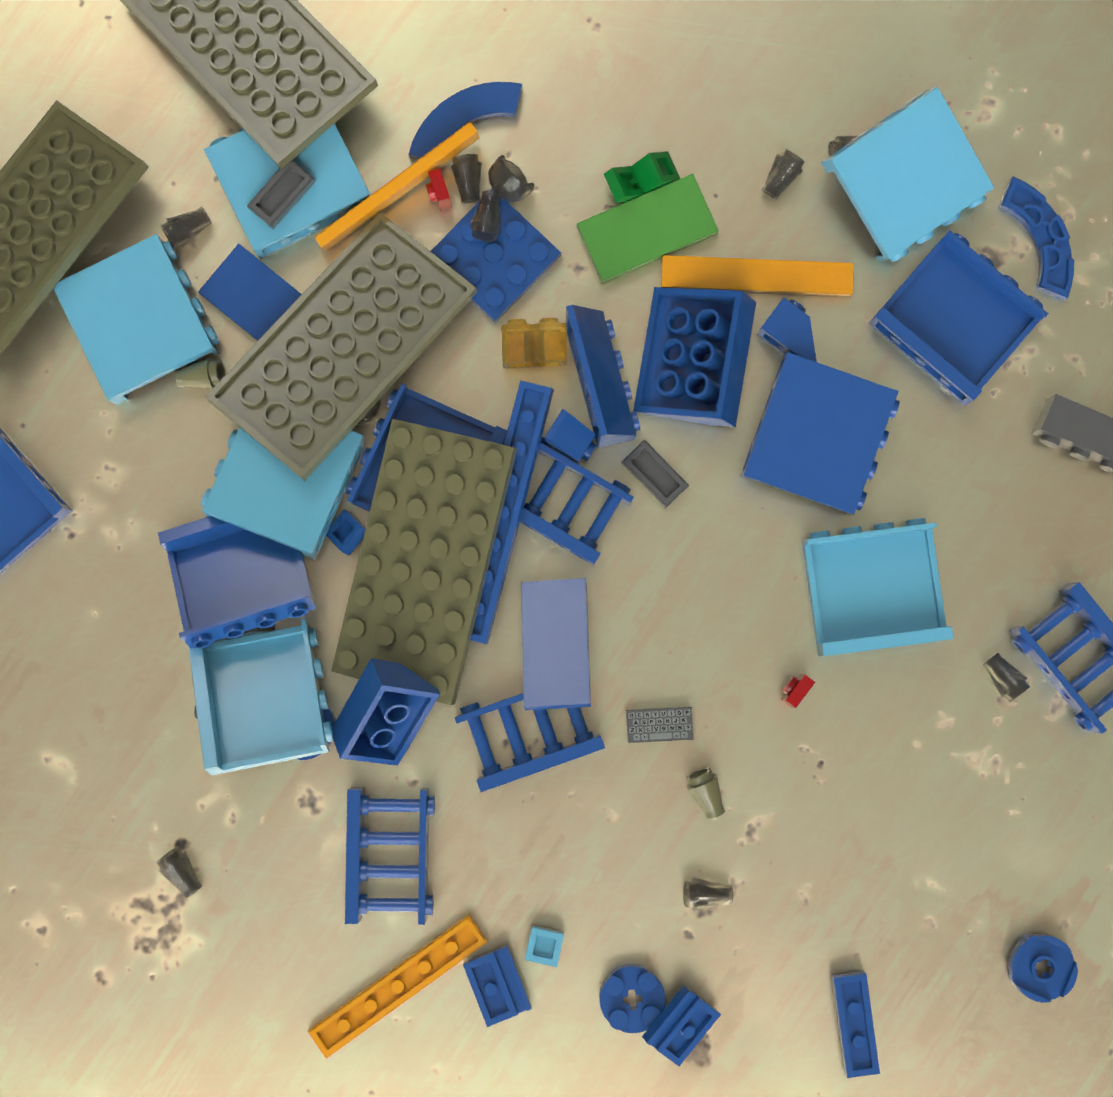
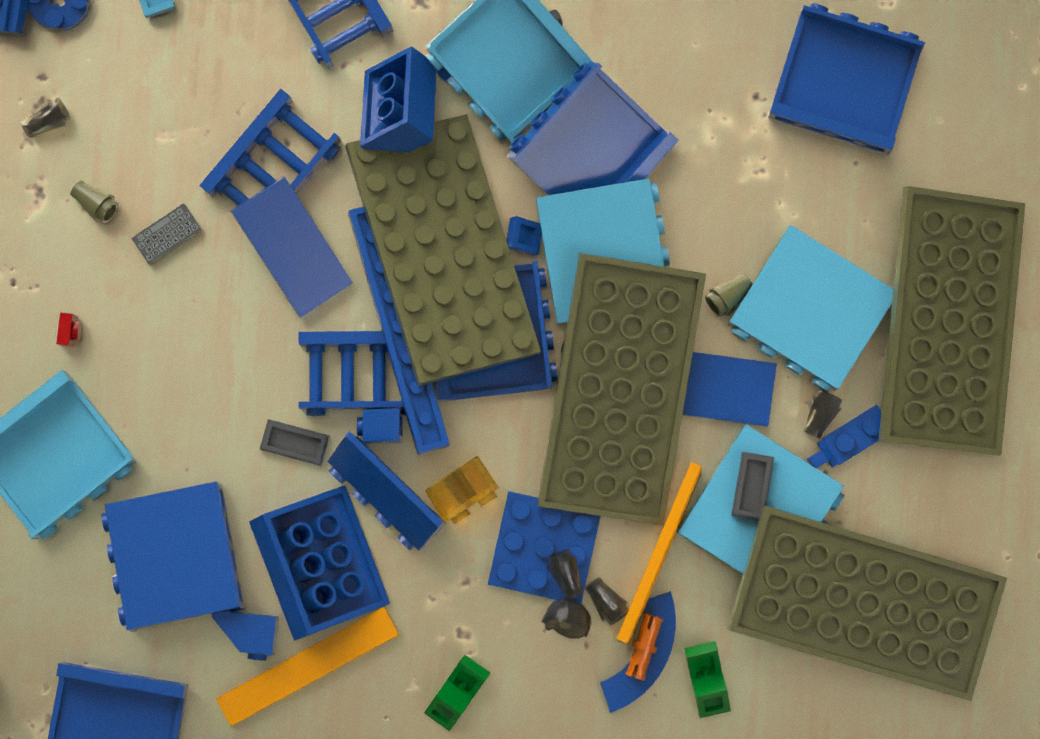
camera: 160 degrees right, 0 degrees up
red plate [425,168,452,211] -> none
bright green tile [577,174,719,283] -> none
none -> orange pin [625,613,663,680]
none -> green slope [684,641,731,718]
none -> blue hinge [807,404,881,468]

